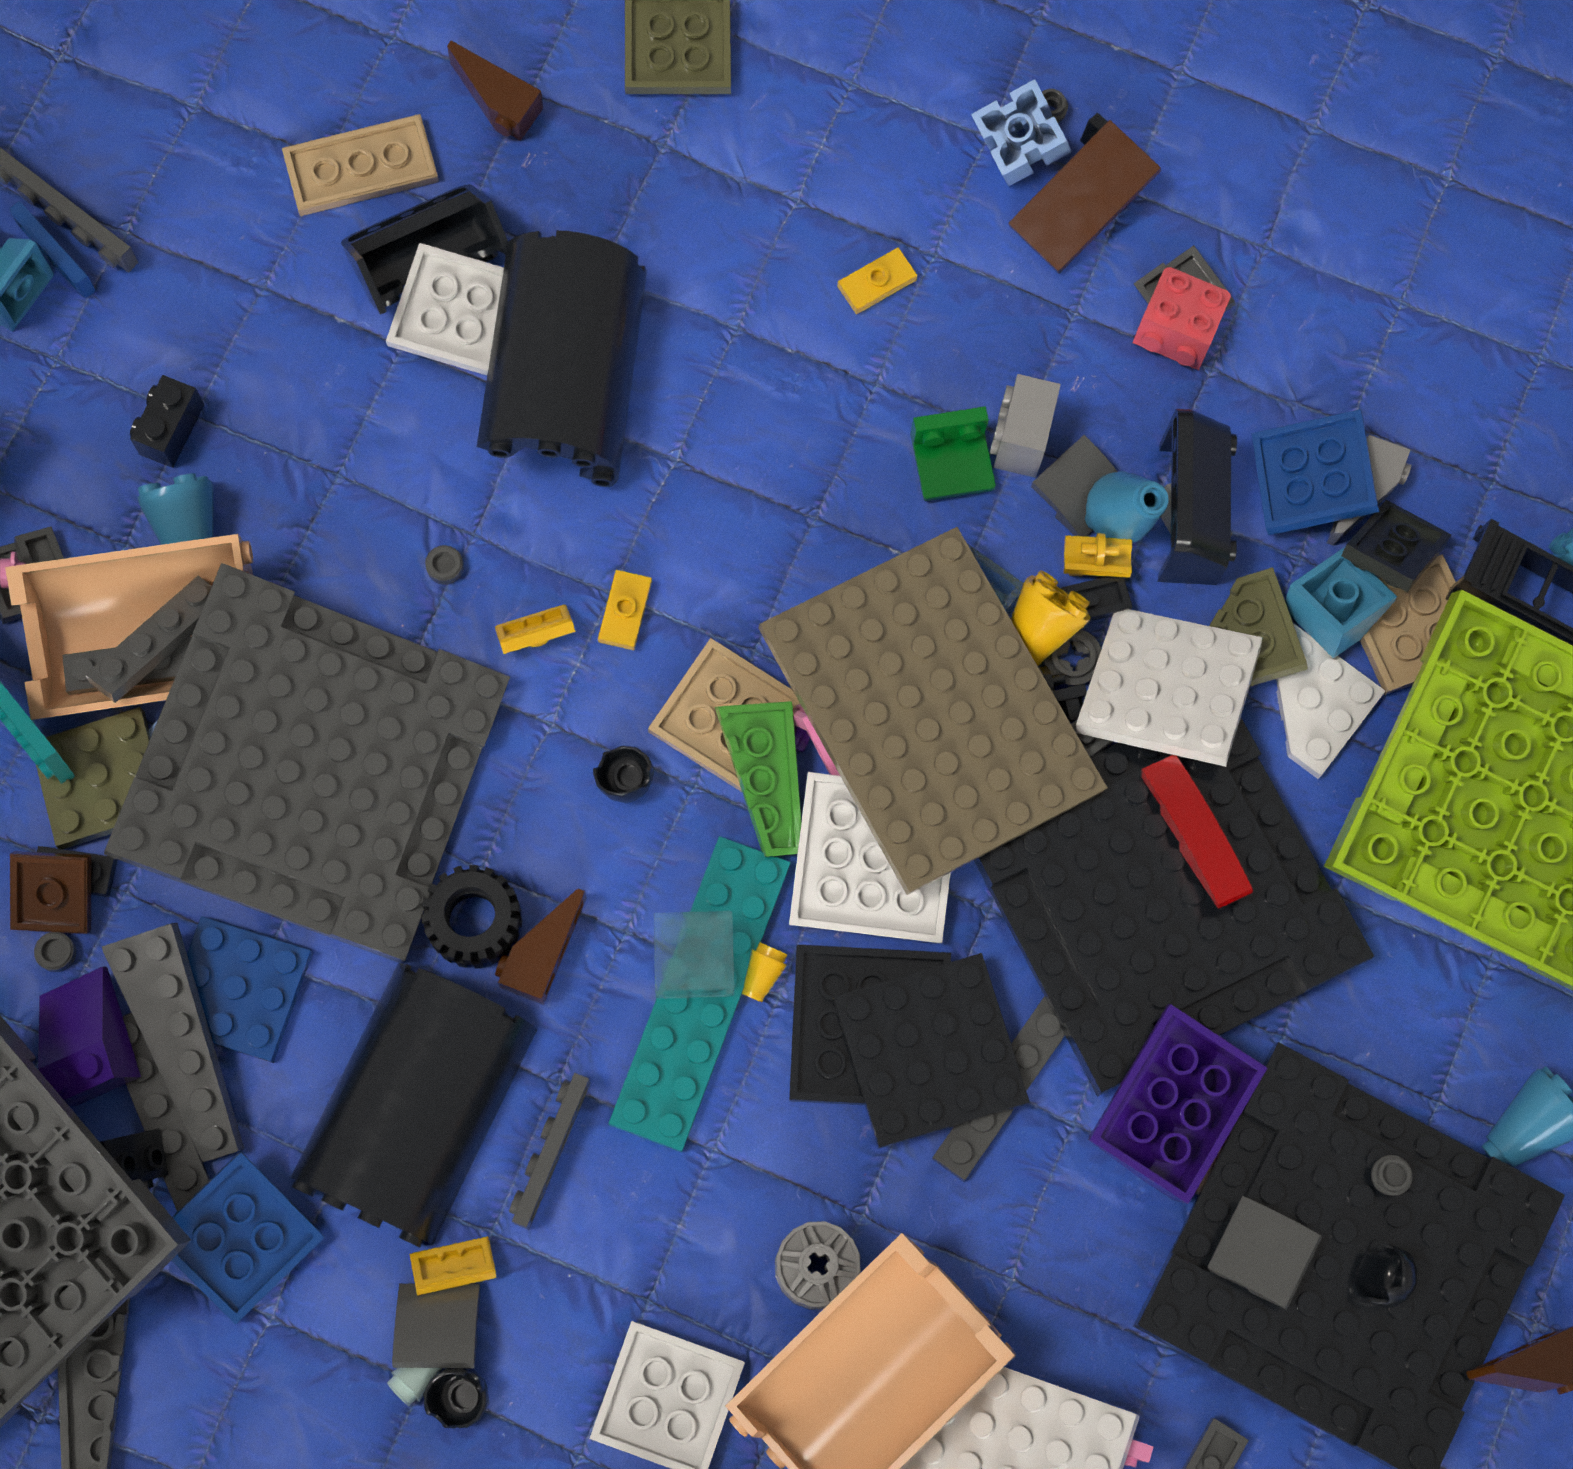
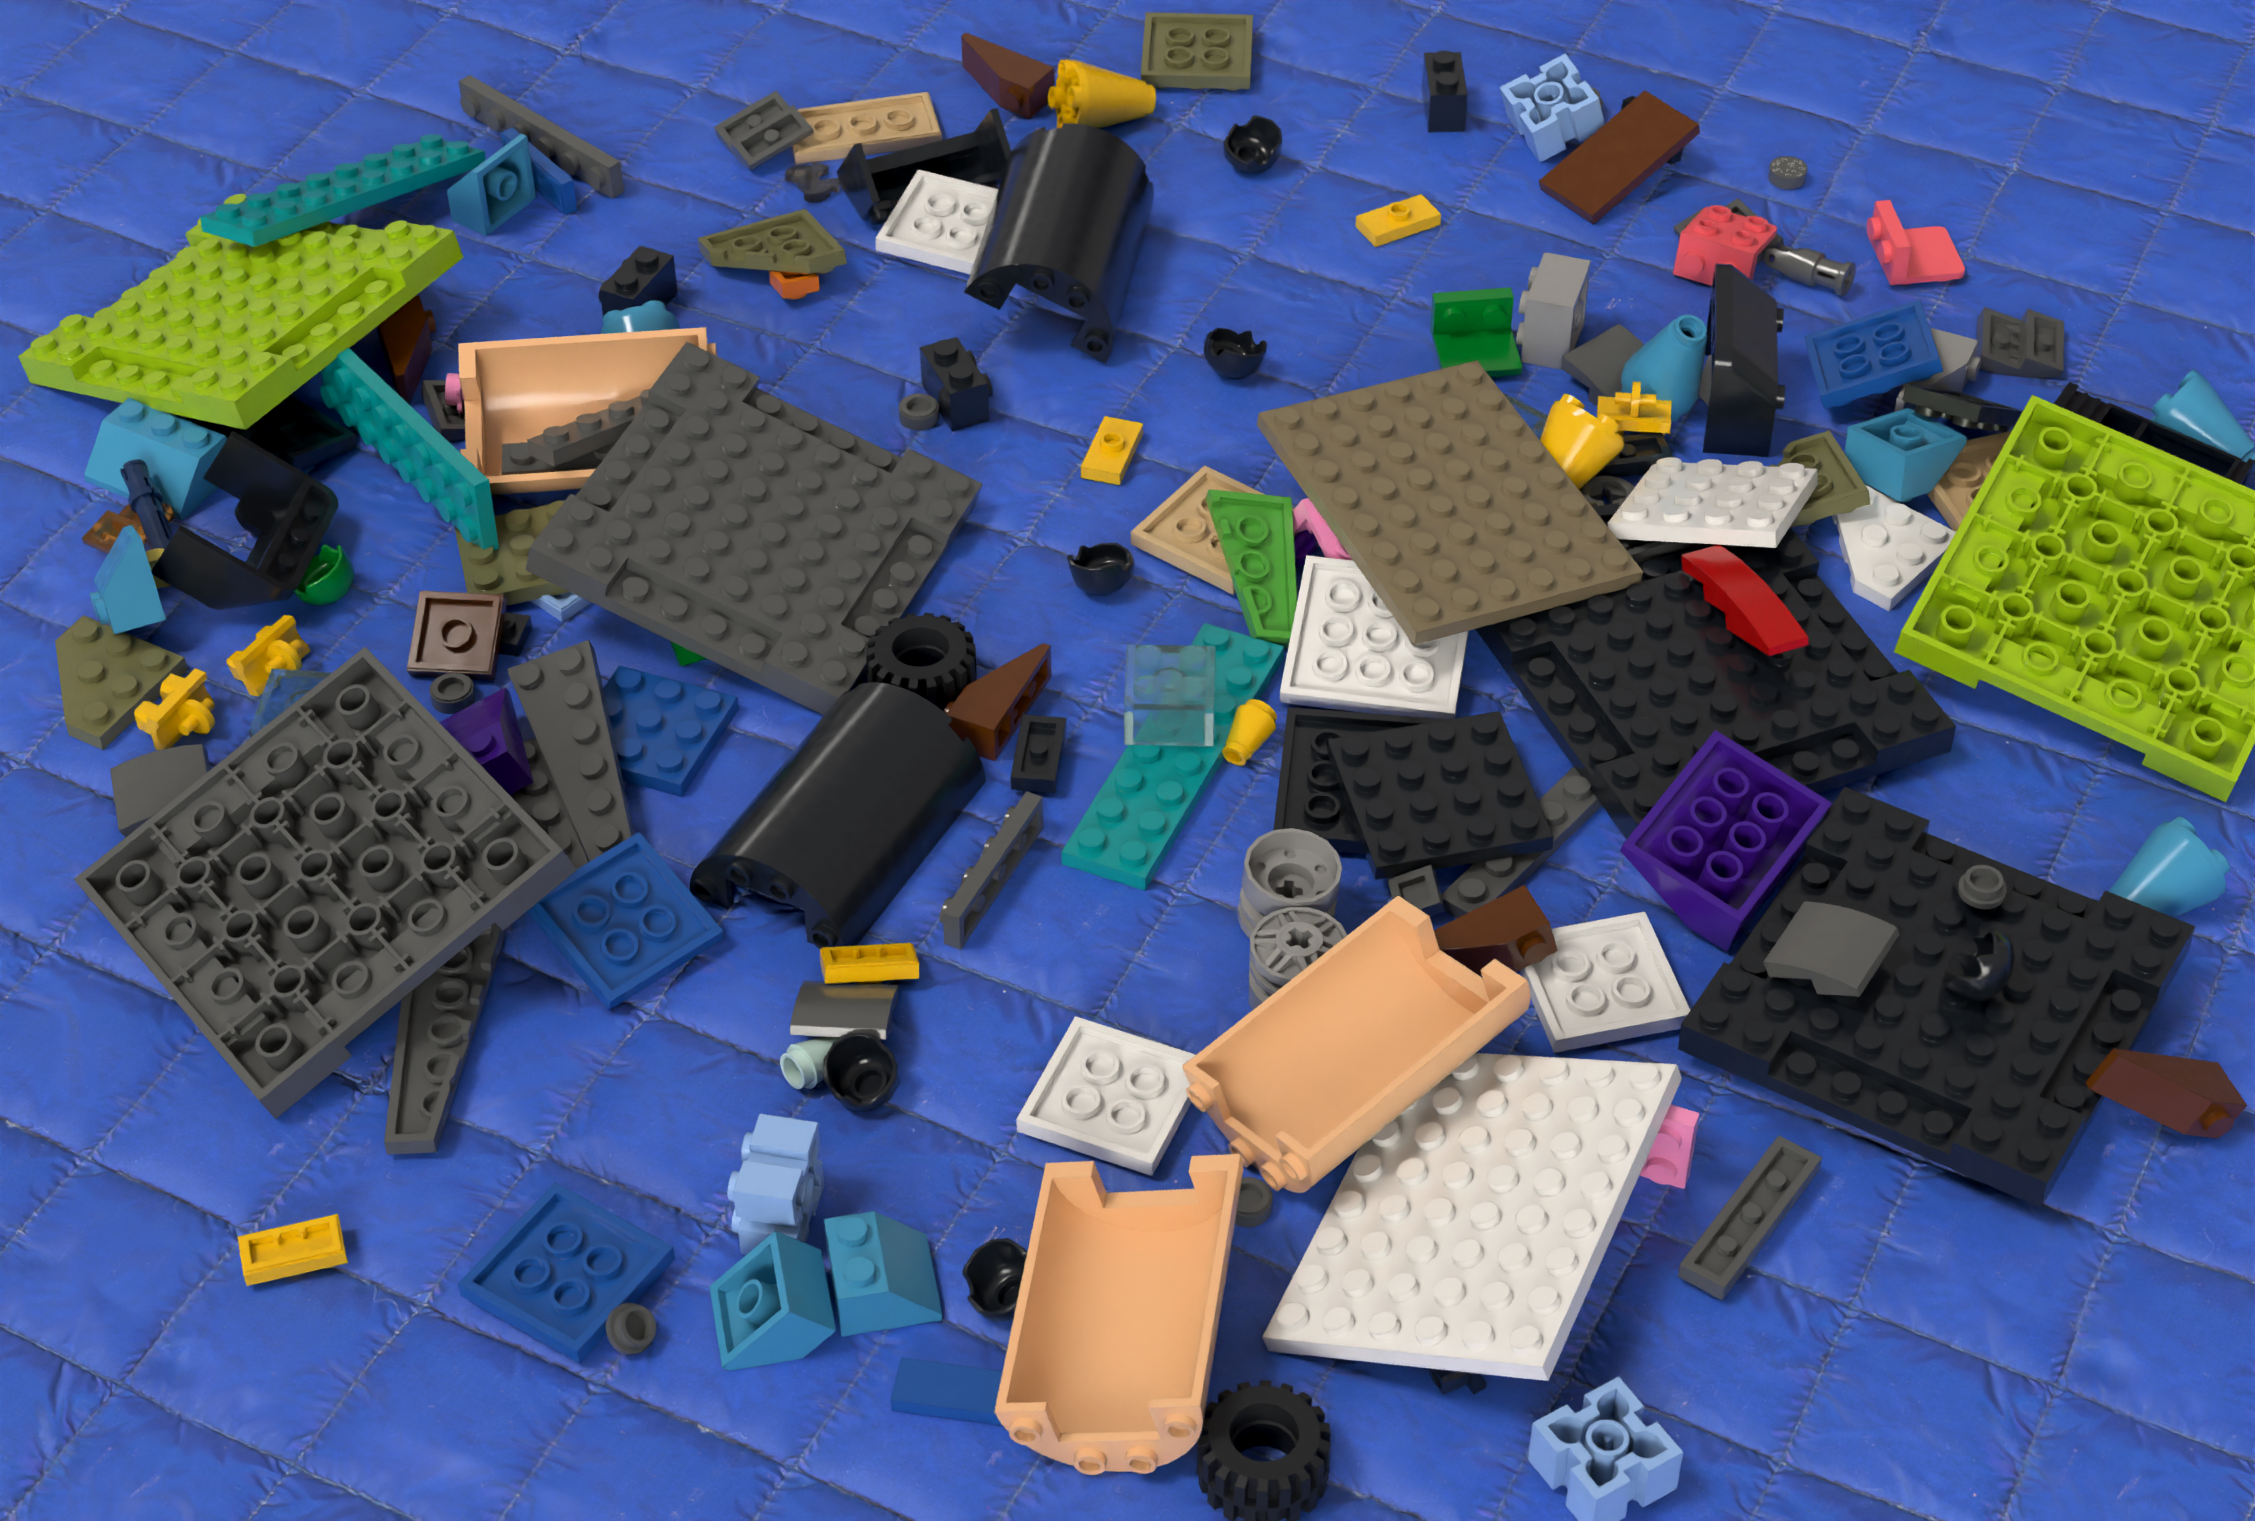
camera: 10 degrees right, 30 degrees down
yellow plate [495,604,576,654] -> none
none -> olive plate [697,209,847,274]
none -> dark grey slope [714,91,814,170]
none -> orange plate [769,270,820,299]
none -> clear smoke piece [785,162,841,203]
none -> black brick [920,337,993,431]
none -> black plate [1010,714,1067,793]
none -> yellow cone [1048,59,1156,129]
none -> black hair [1203,328,1267,379]
none -> black hair [1223,115,1283,173]
none -> light grey wheel [1237,828,1342,939]
none -> dark grey plate [1388,865,1445,917]
none -> black brick [1422,50,1467,132]
none -> reddish brown slope [1434,885,1558,976]
none -> white plate [1519,912,1690,1053]
none -> dark grey piece [1763,246,1856,296]
none -> dark grey tile [1768,156,1808,190]
none -> coral bracket [1867,200,1965,286]
none -> dark grey slope [1976,307,2064,378]

